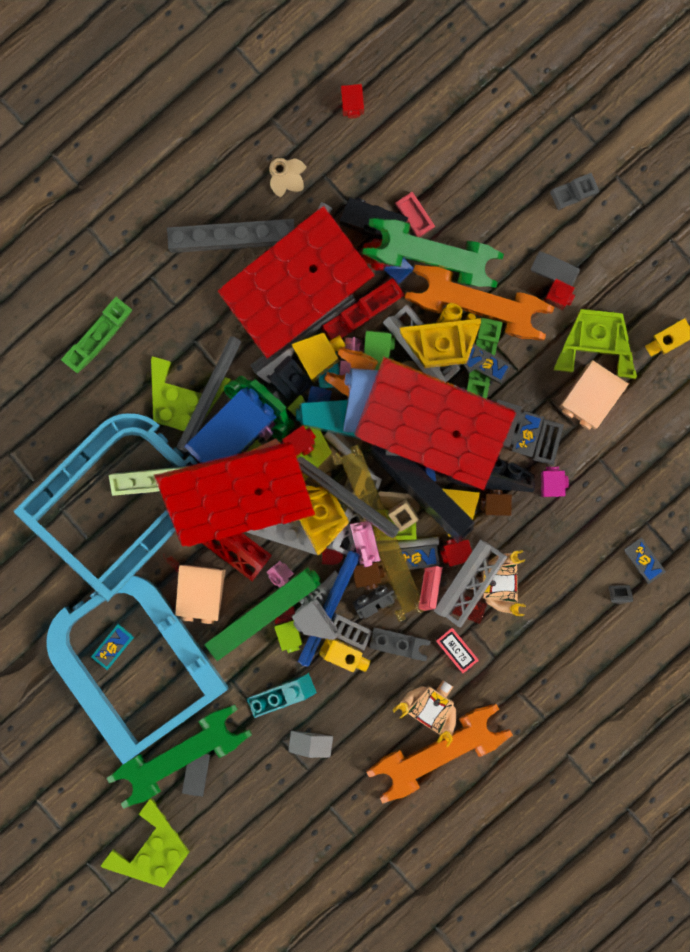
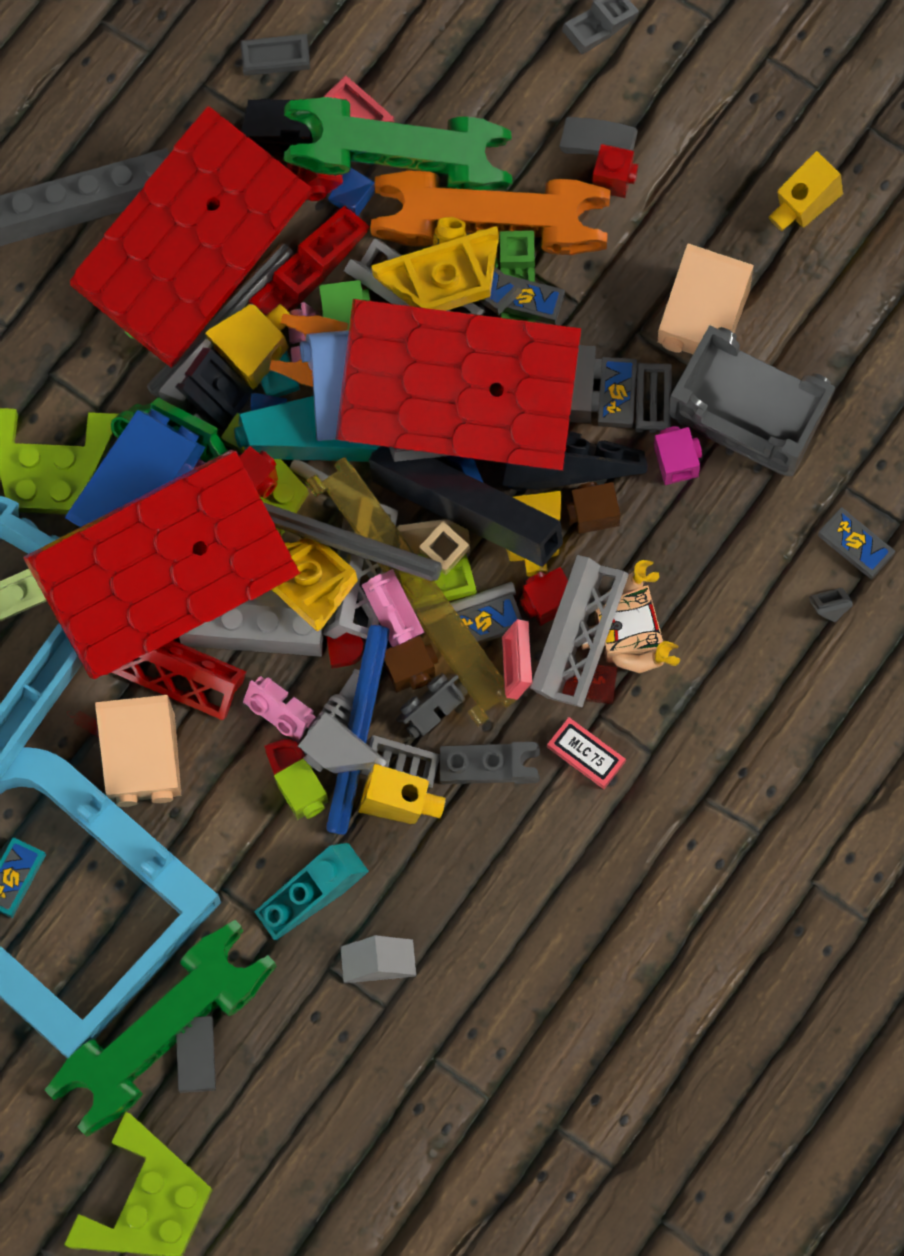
camera: 10 degrees left, 15 degrees down
dark grey axle [177,336,241,453] -> none
green brick [204,567,320,661] -> none
tan plate [269,158,306,197] -> none
orange piece [366,703,513,803] -> none
torso [393,680,456,747] -> none
lime wing [554,309,637,379] -> none
none -> dark grey tile [240,34,310,76]
none -> dark grey windscreen [669,325,835,476]

